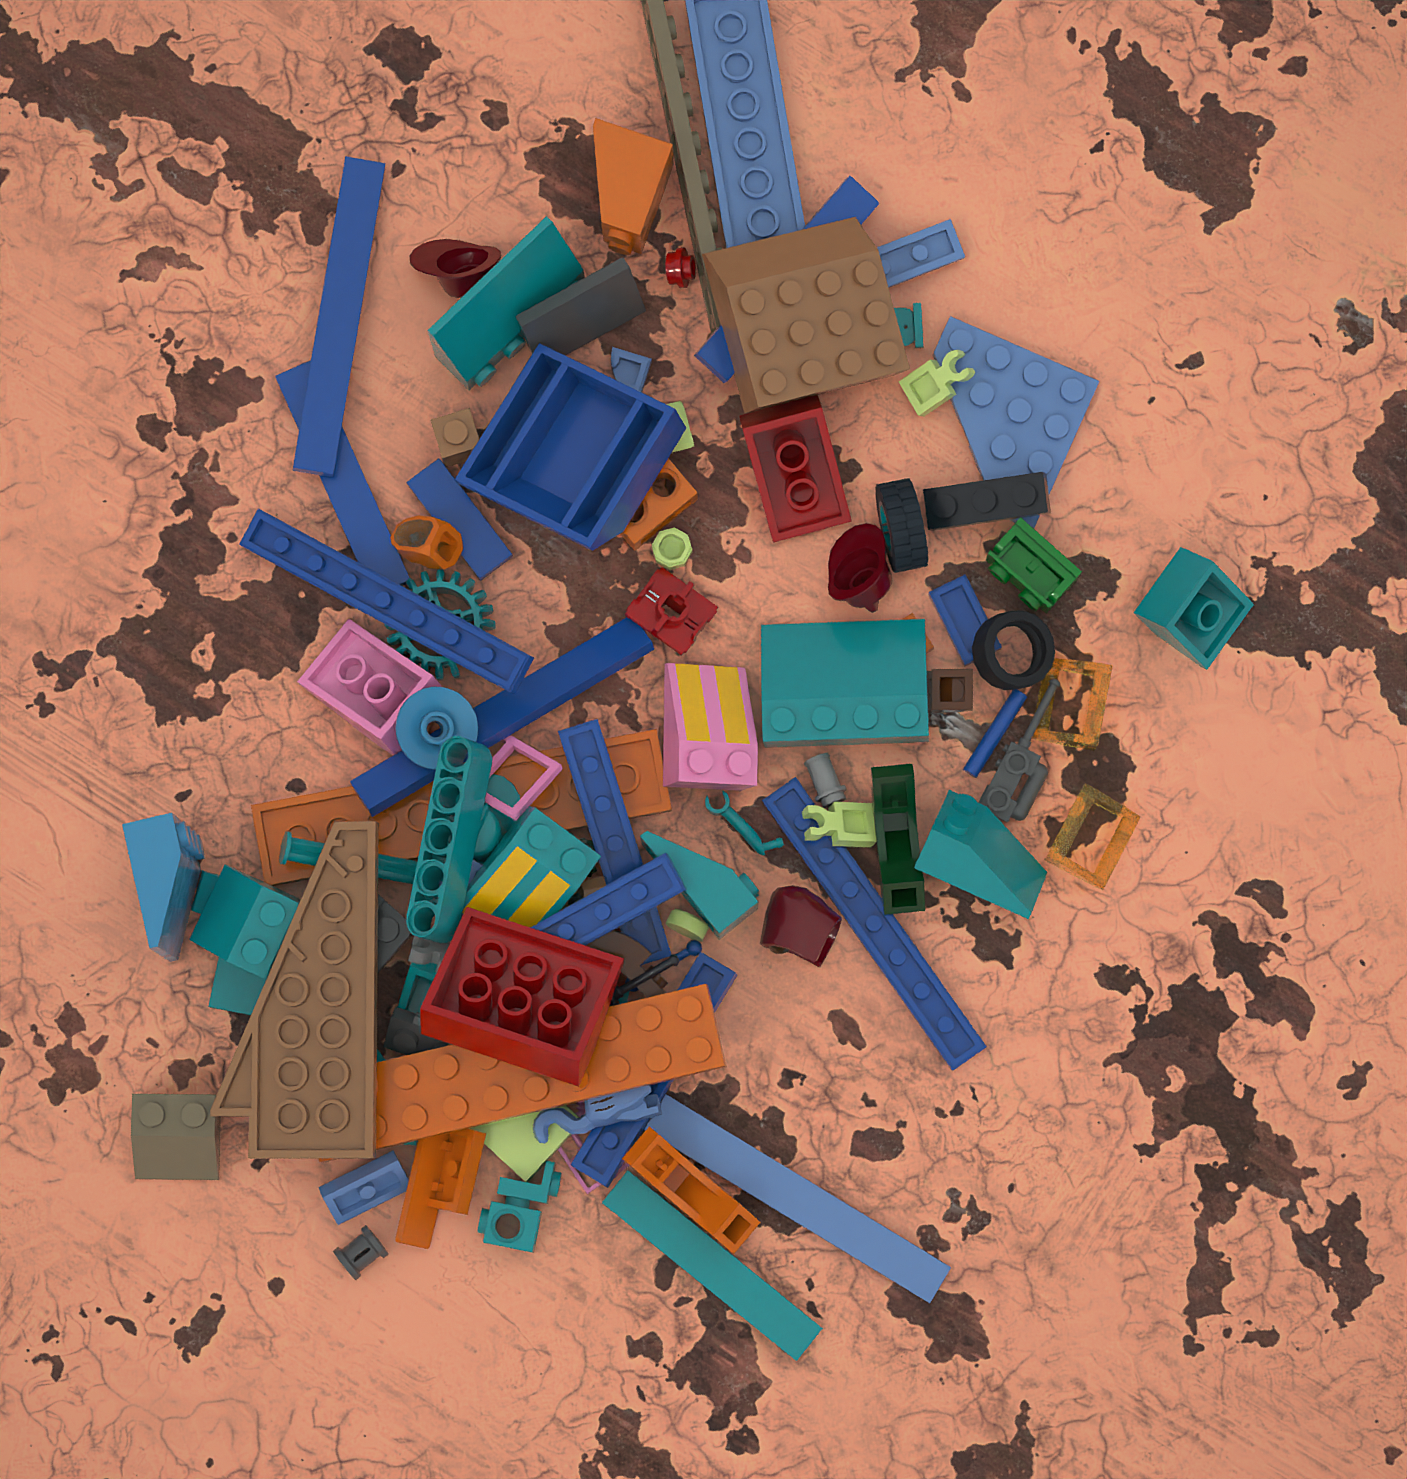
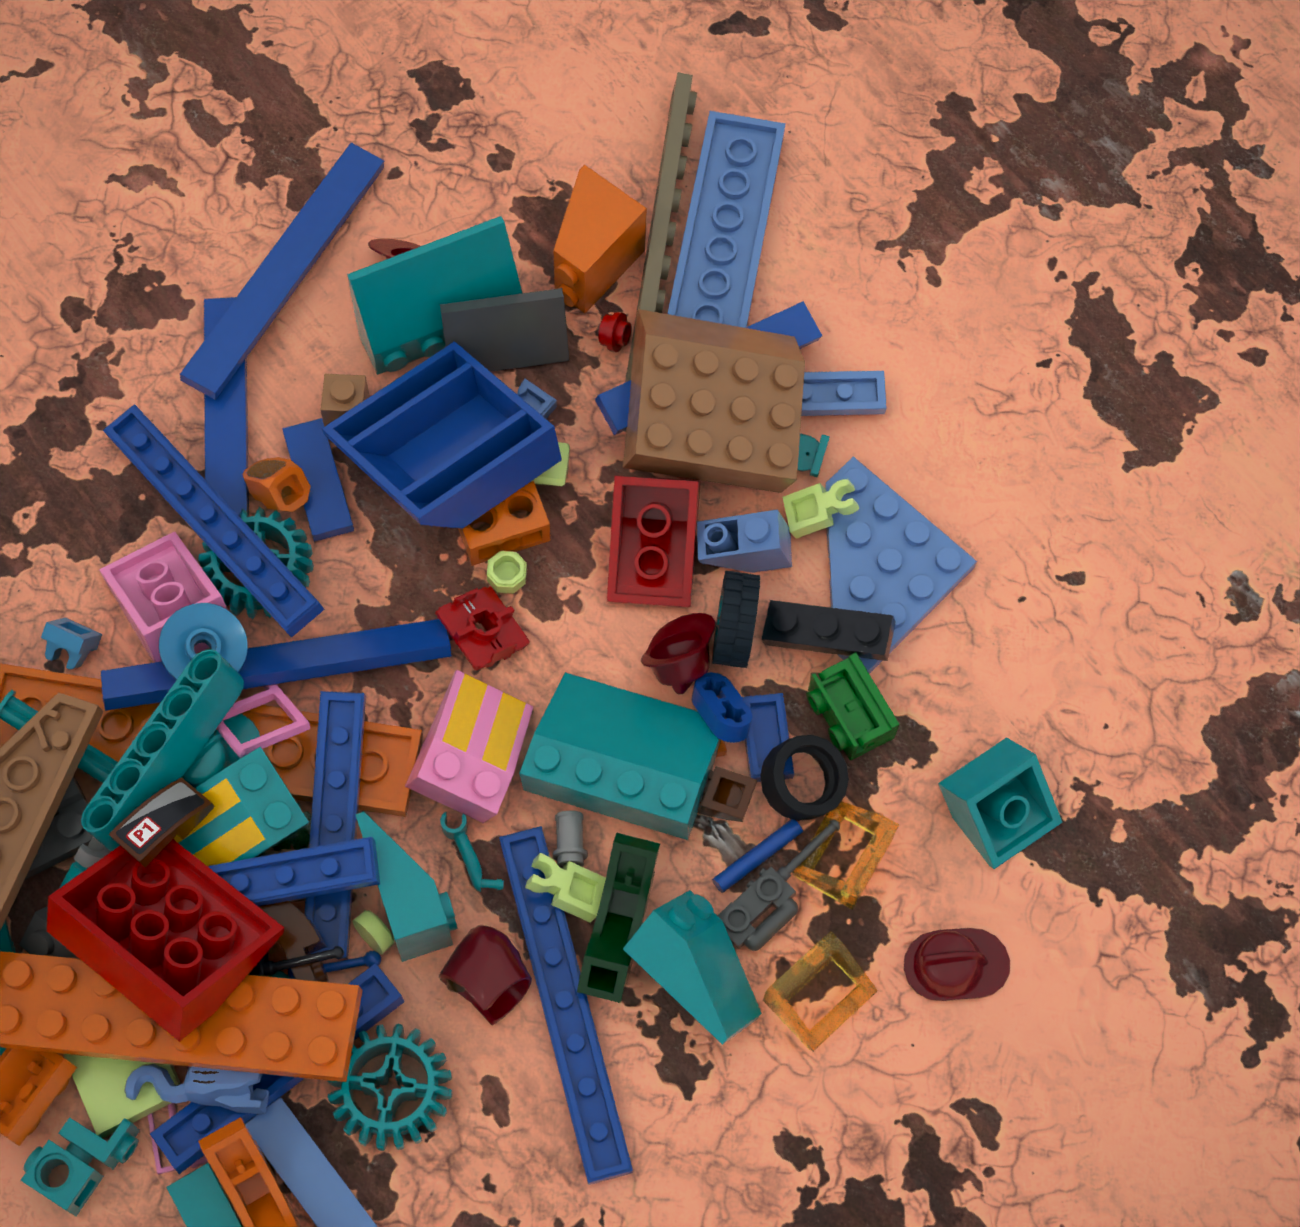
camera: 15 degrees right, 15 degrees down
none -> dark azure tile [41,618,102,670]
none -> slope [109,777,215,868]
none -> teal gear [328,1024,452,1151]
none -> blue beam [691,672,753,743]
none -> medium blue slope [697,509,792,573]
none -> dark red piece [904,928,1010,1001]

